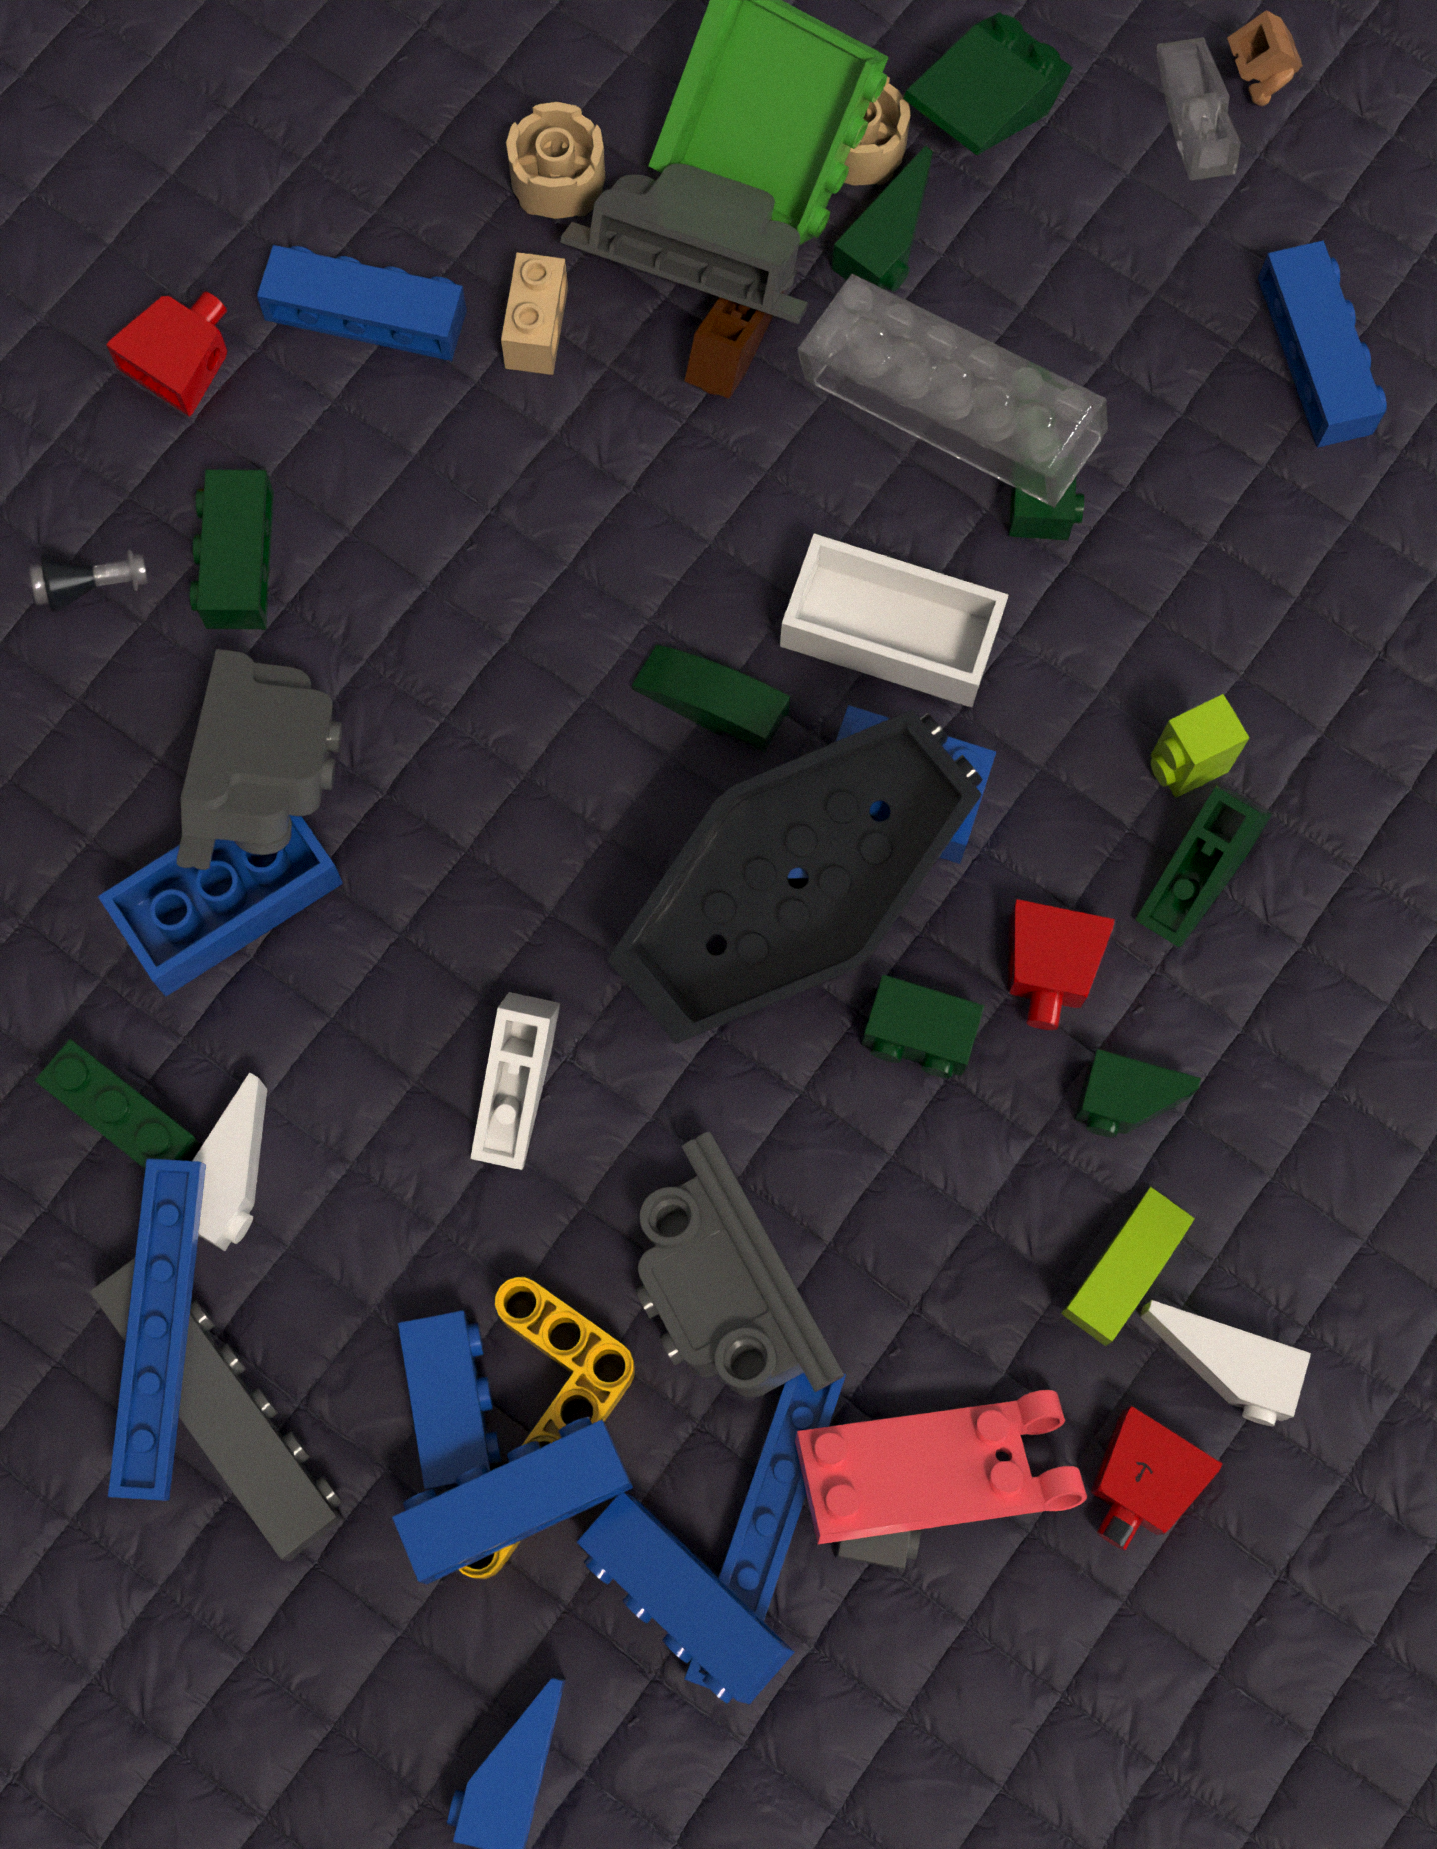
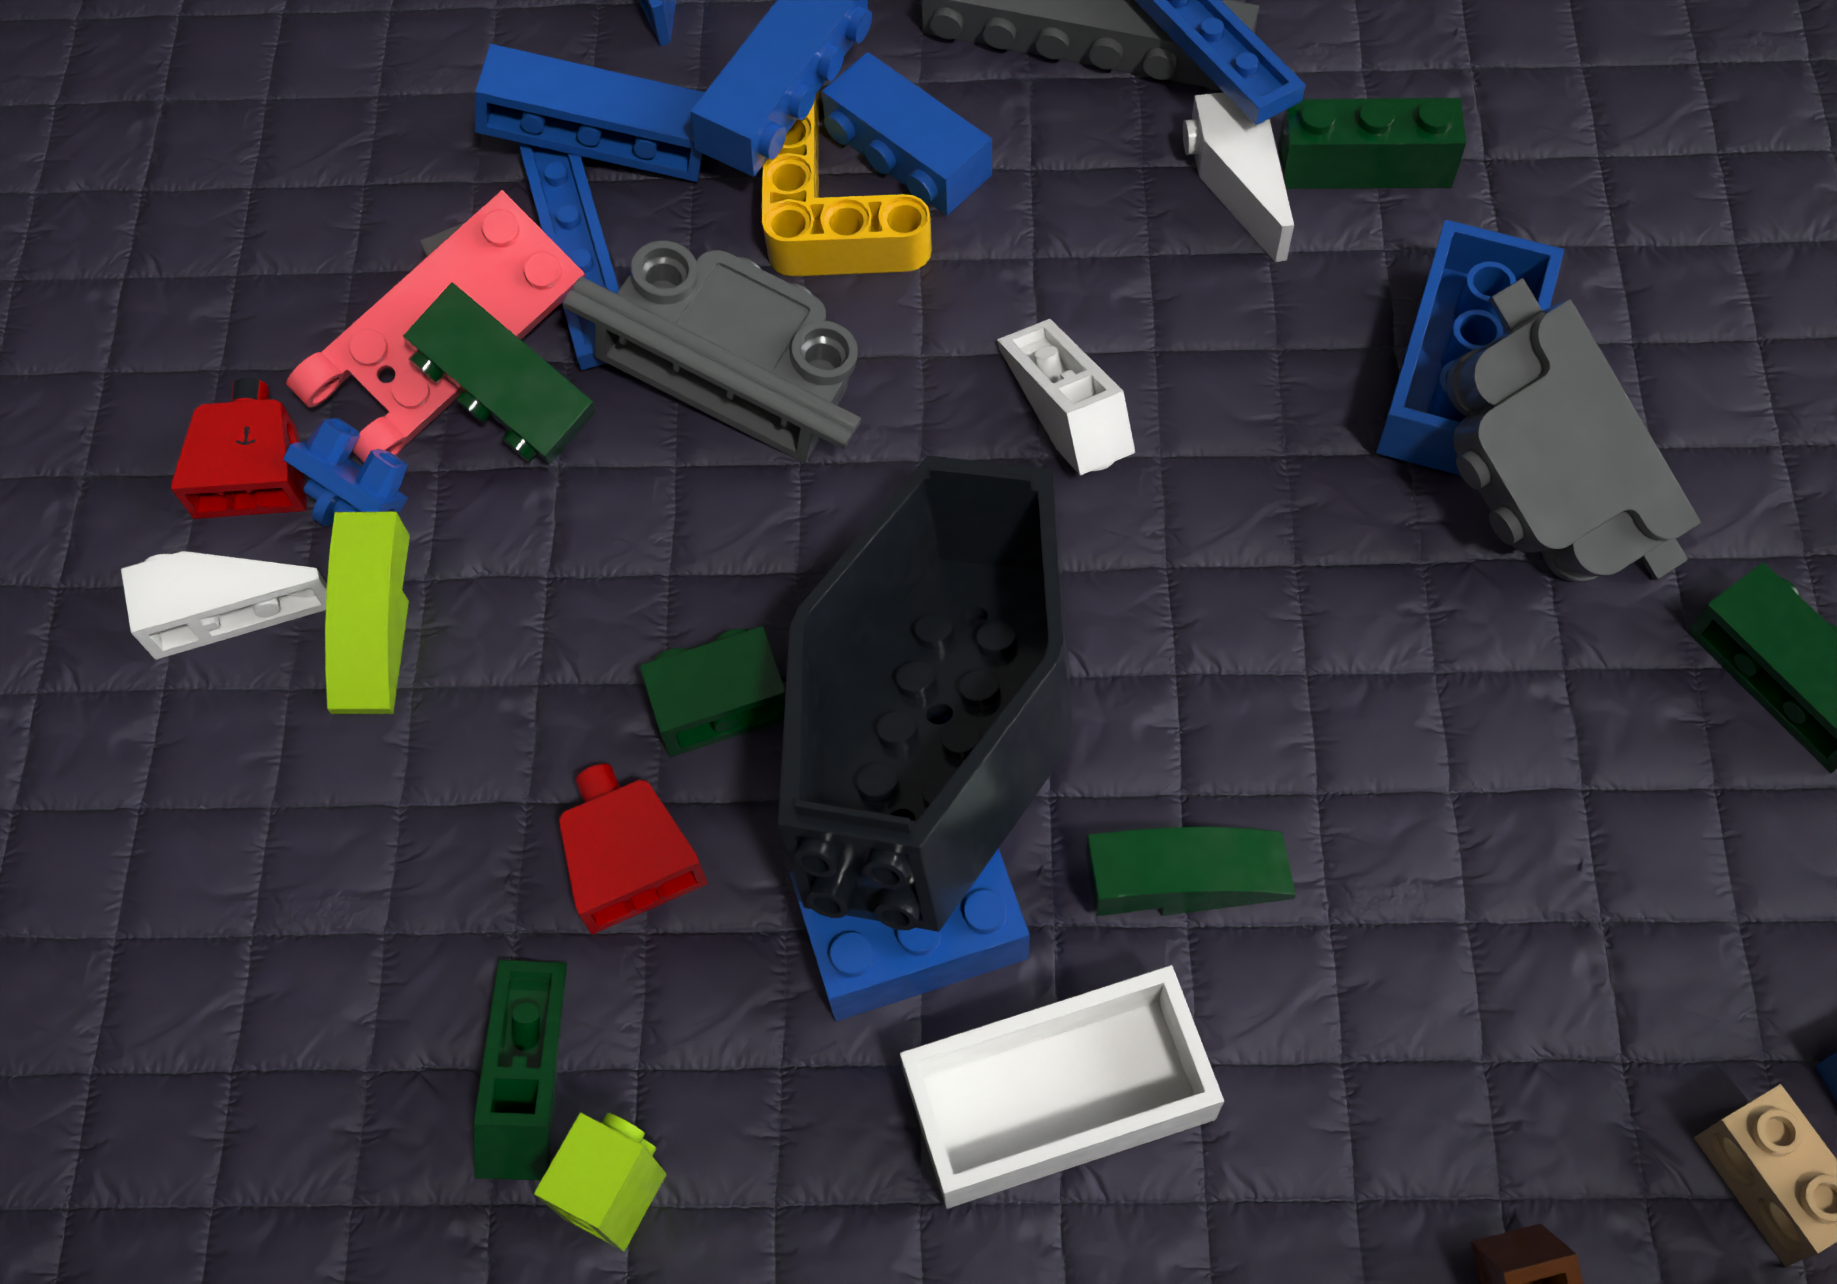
camera: 150 degrees right, 10 degrees down
dark green slope [1074,1049,1201,1138] -> none
none -> blue hips [283,418,408,527]
none -> dark green brick [403,282,596,465]

